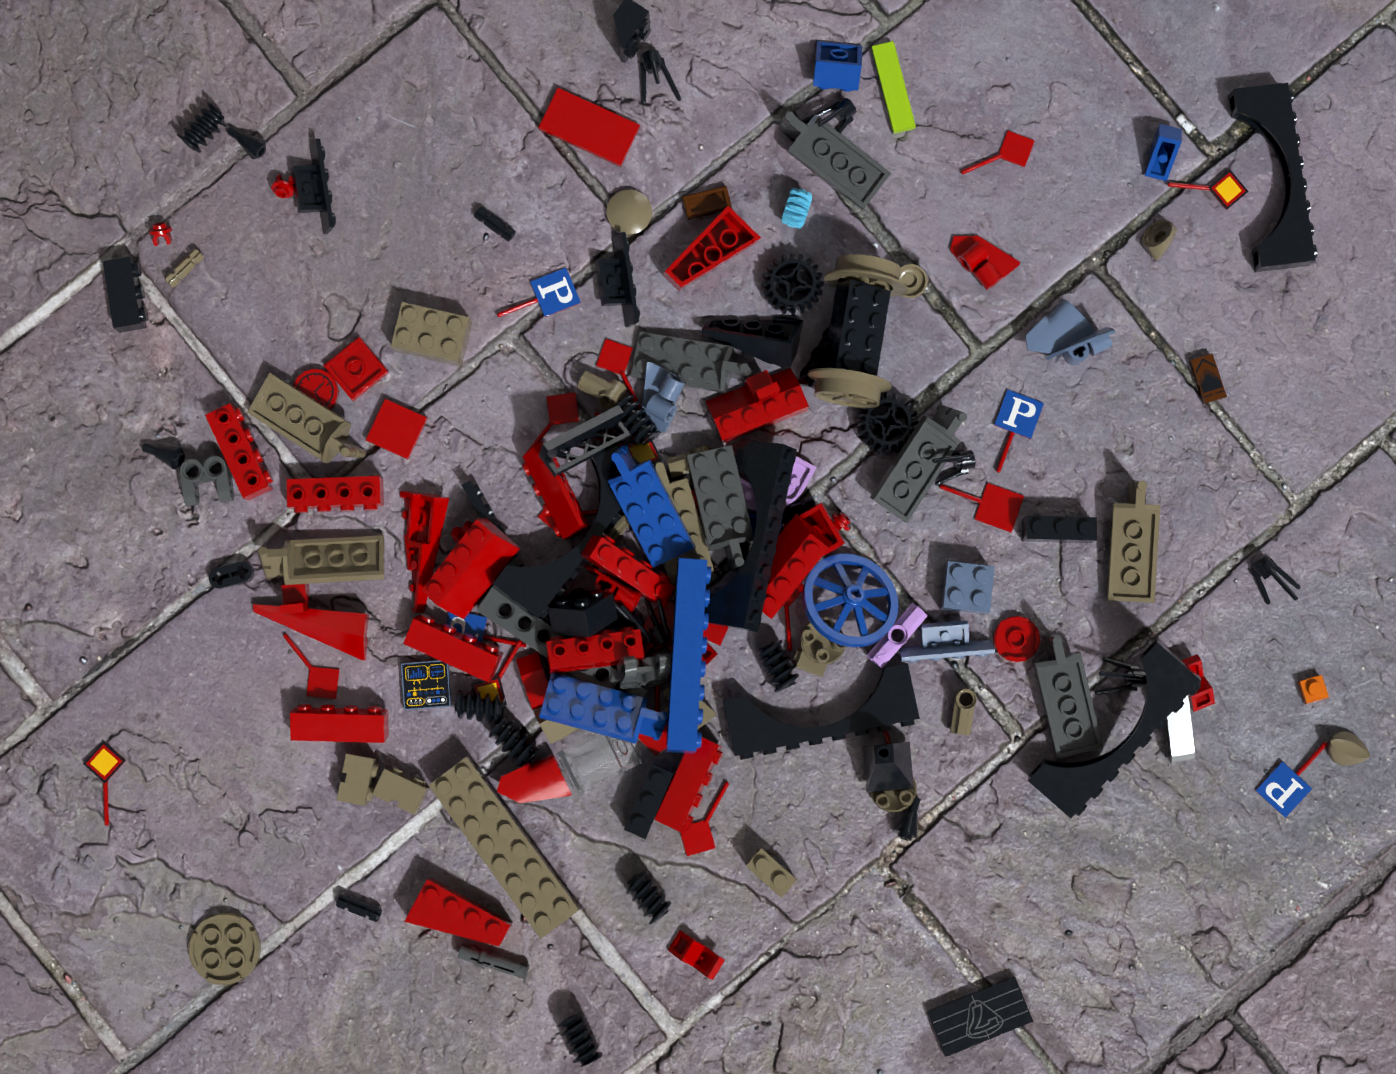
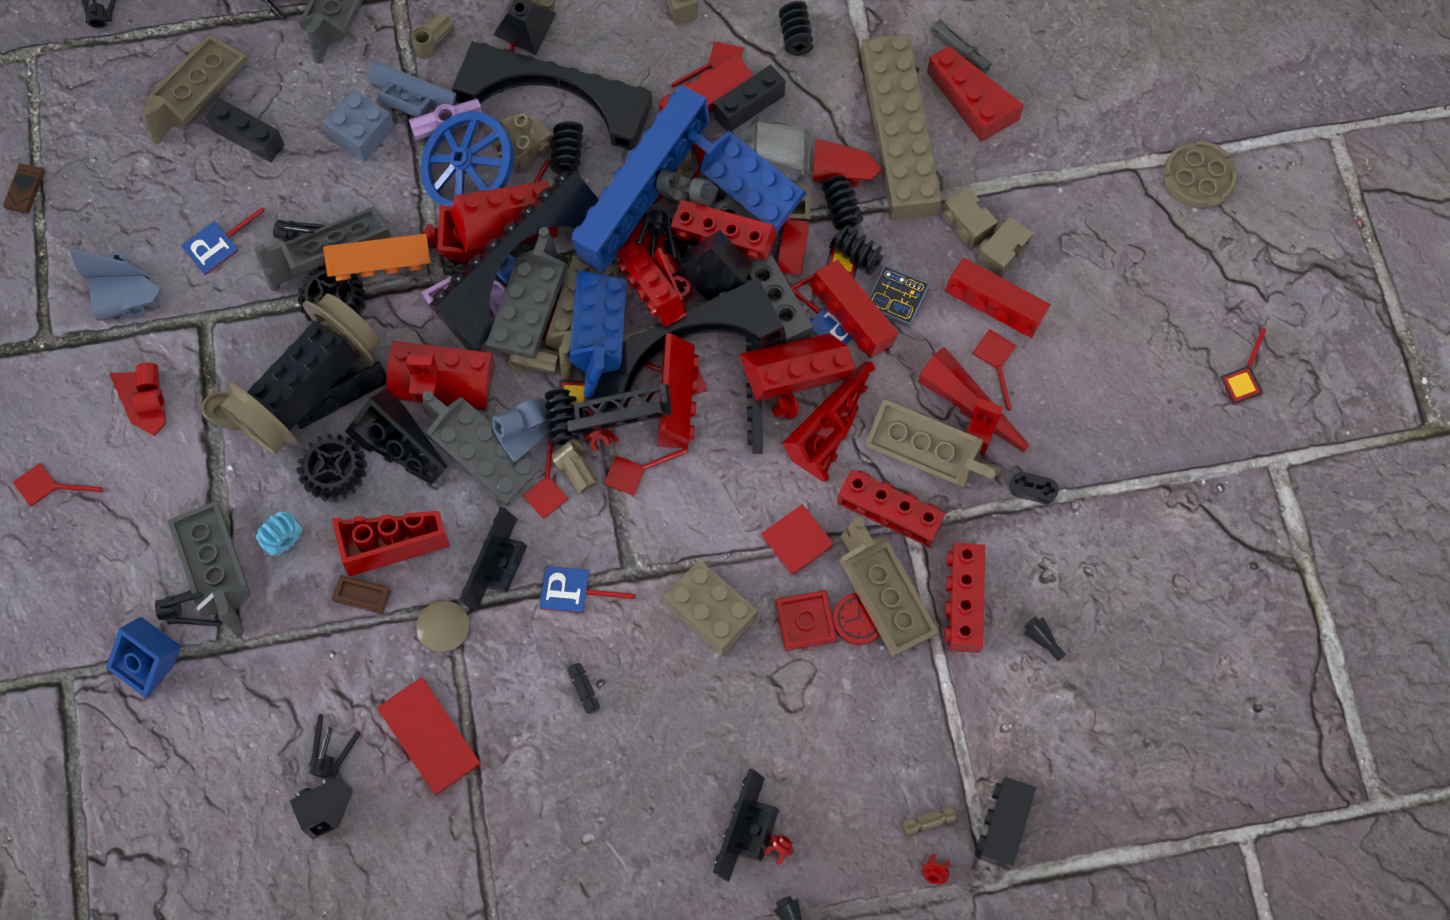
camera: 150 degrees left, 15 degrees down
dark grey piece [180,456,234,507] -> none
black axle [336,894,382,922] -> none
lime tile [871,41,916,134] -> none
red piece [939,483,1024,533] -> none
red tile [993,616,1040,662] -> none
none -> orange brick [323,234,430,281]

